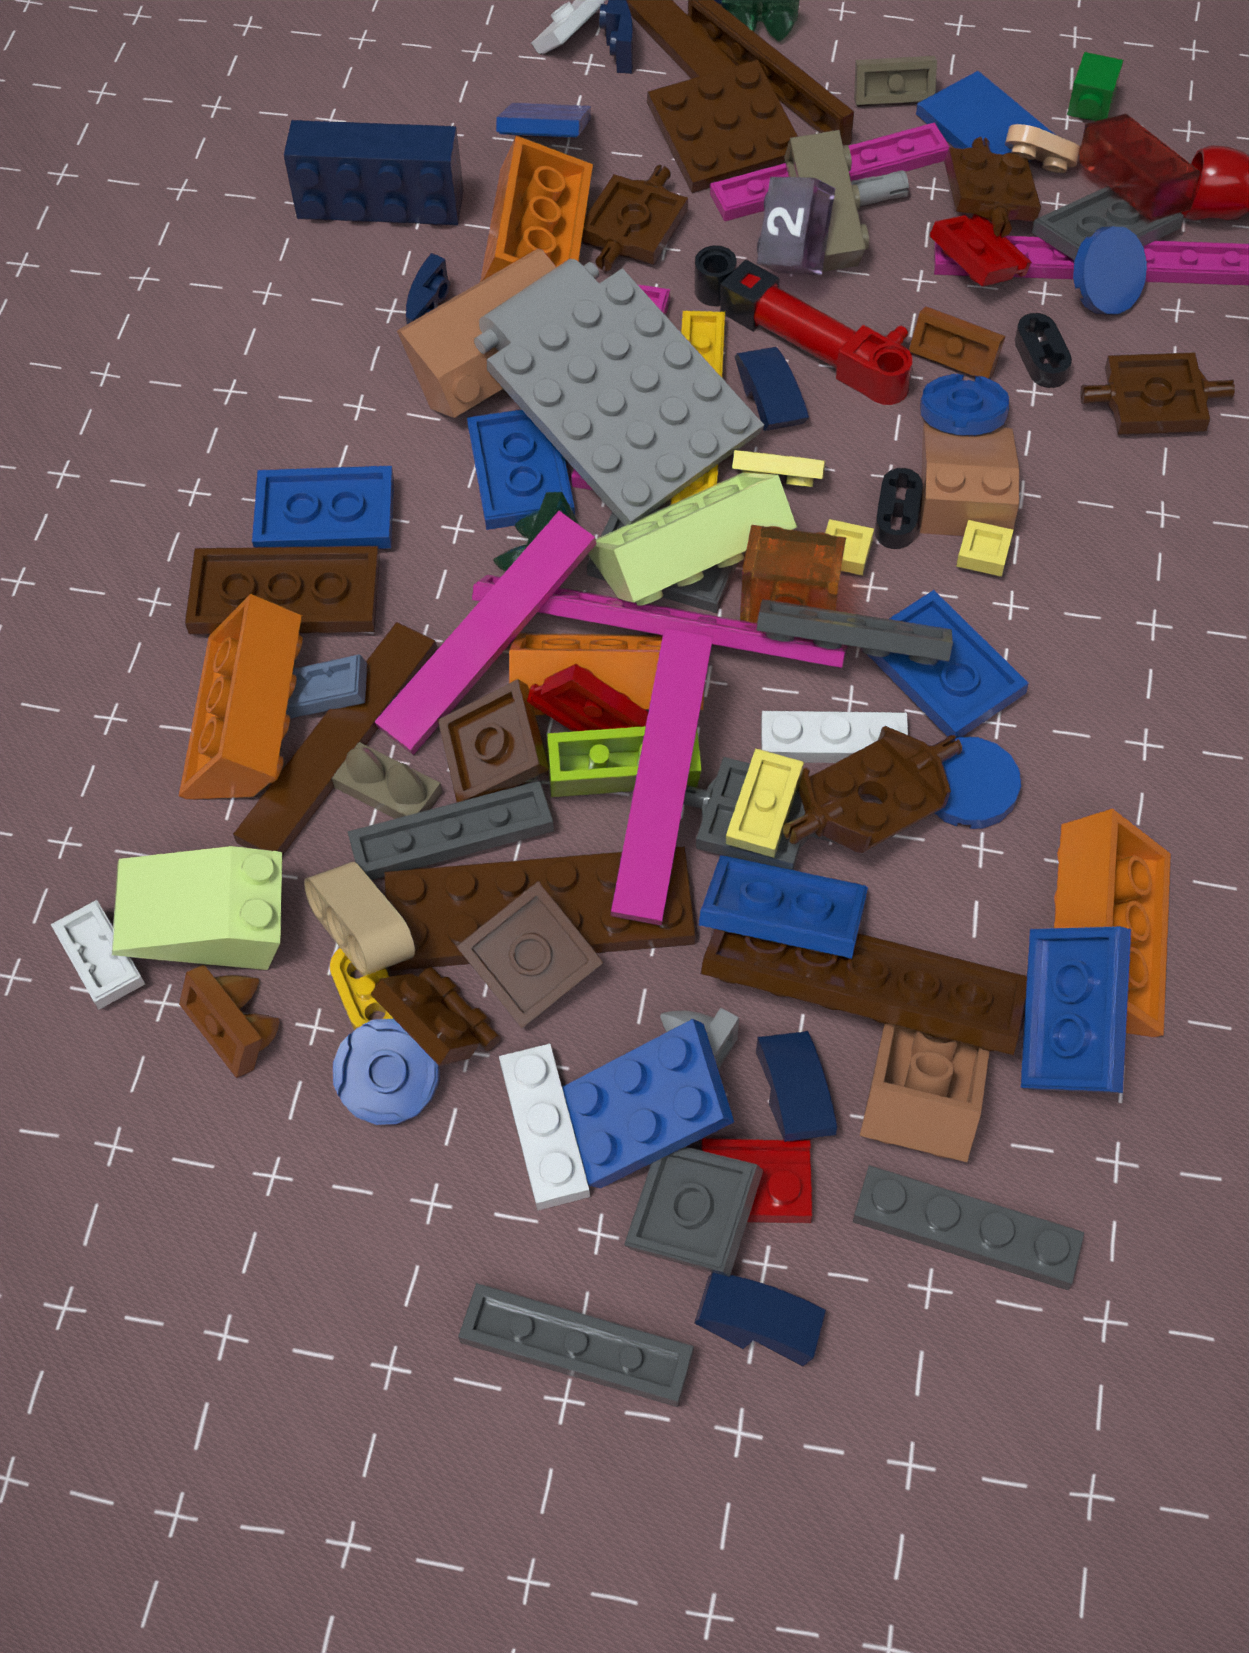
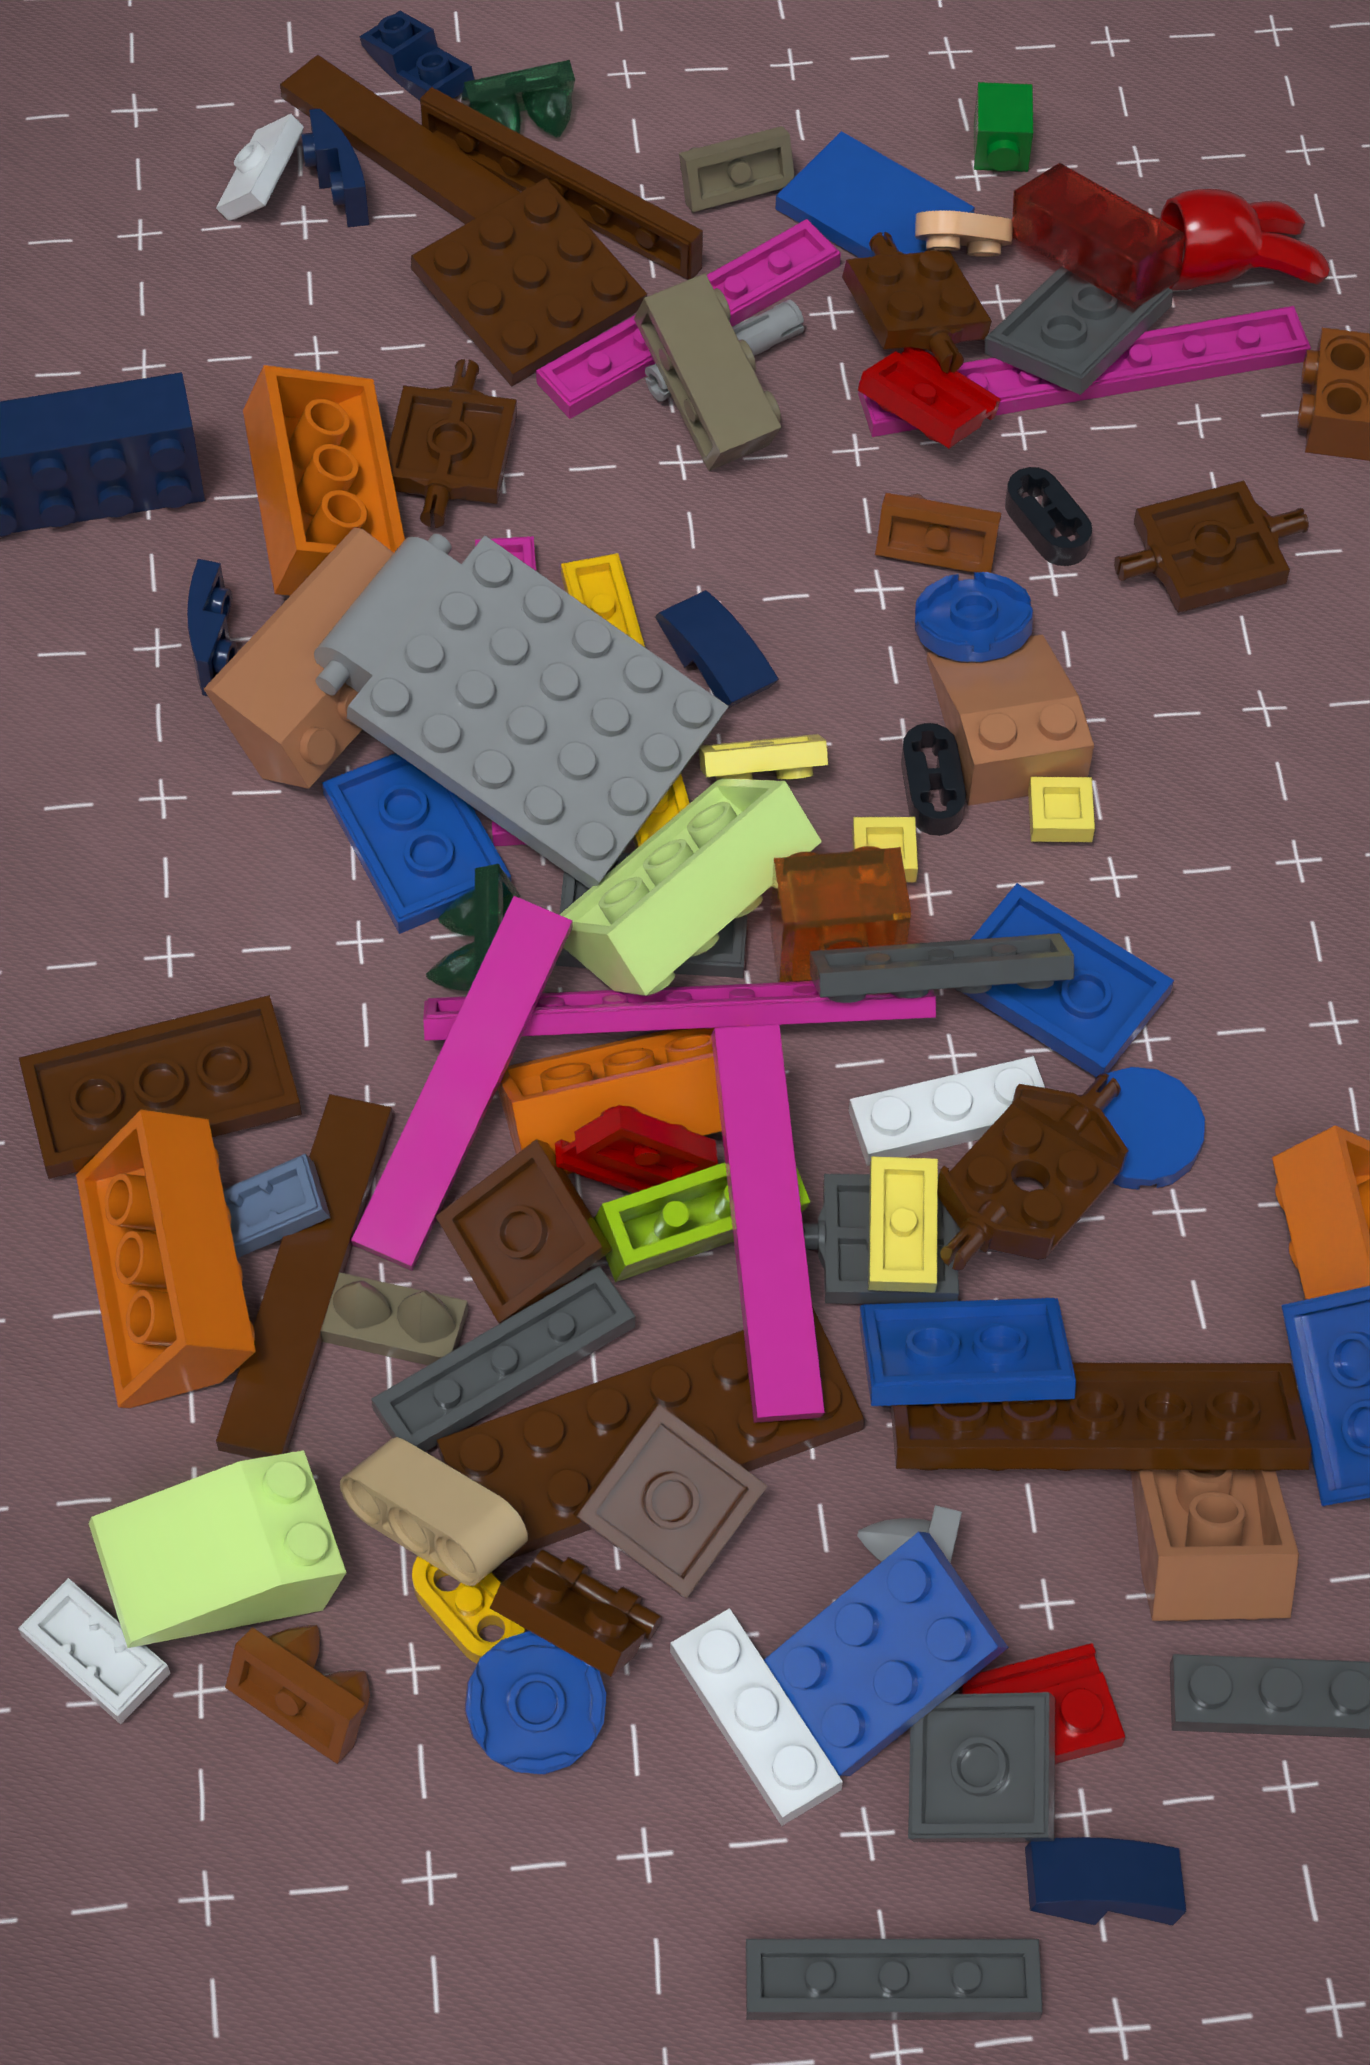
camera: 20 degrees left, 0 degrees up
blue plate [252,466,394,549] -> none
blue tile [496,103,591,137] -> none
red piece [695,245,913,405] -> none
dark blue slope [756,1031,837,1142] -> none
clear purple brick [757,177,836,275] -> none
blue tile [1073,226,1147,314] -> none

